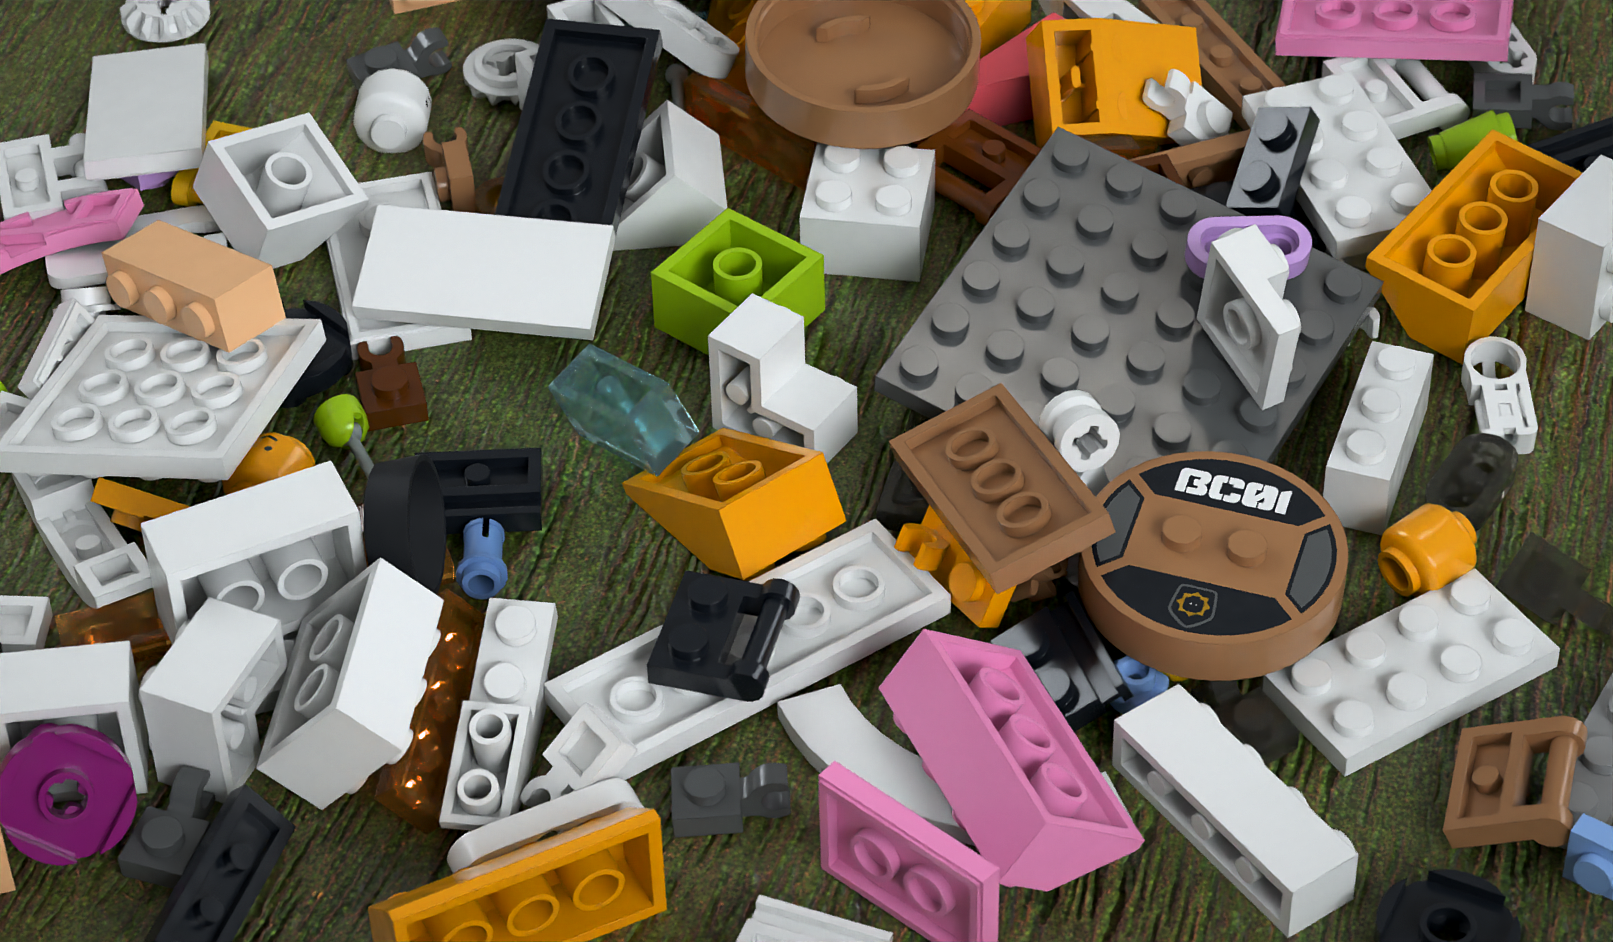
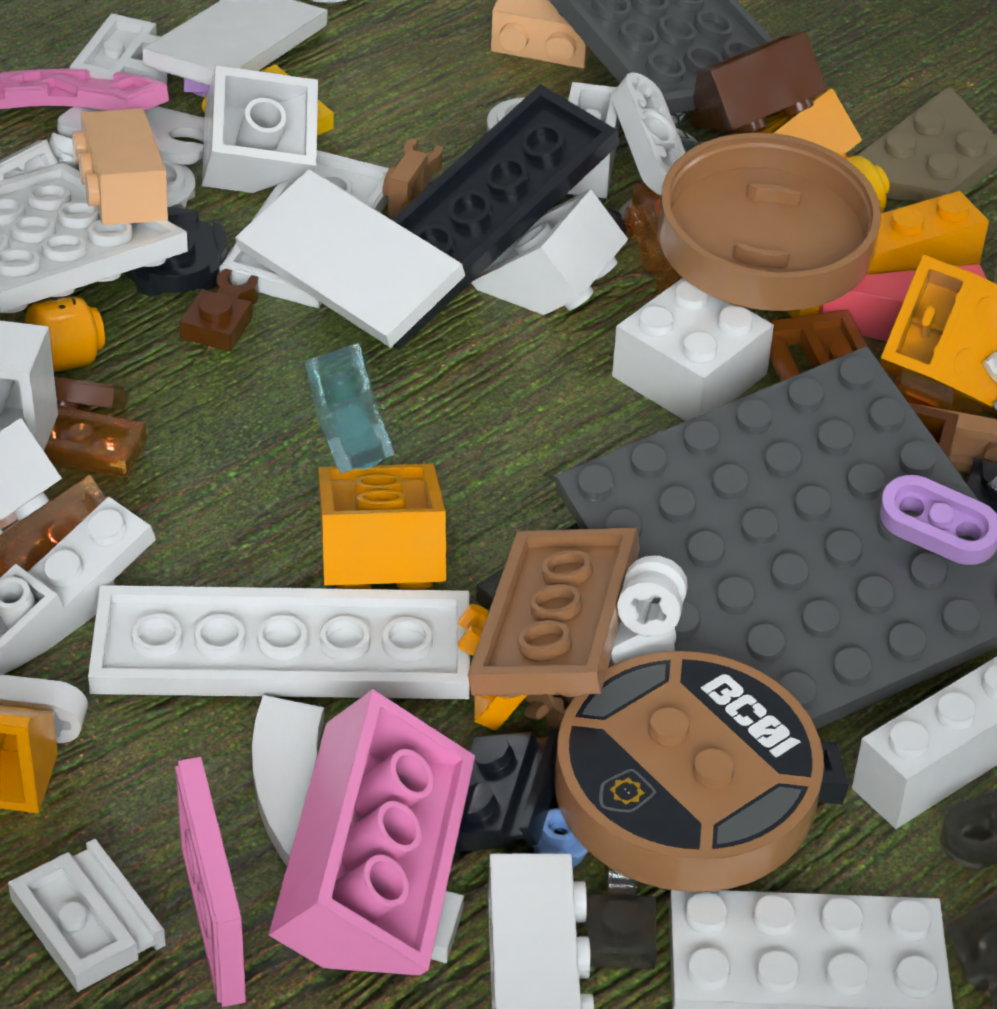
camera: 30 degrees right, 0 degrees up
lime hinge [313,394,374,479] -> none
dark grey plate [346,27,452,91] -> none
white head [353,68,432,153] -> none
black tyre [364,454,446,595] -> none
black plate [414,447,543,535] -> none
medium blue pin [456,518,508,599] -> none
white plate [519,702,638,832] -> none
black plate [647,570,800,702] -> none
lime brick [651,208,825,355] -> none
dark grey plate [671,762,791,838] -> none
white brick [708,293,858,463] -> none
white plate [1197,224,1301,411] -> none
light orange head [1377,503,1477,597] -> none

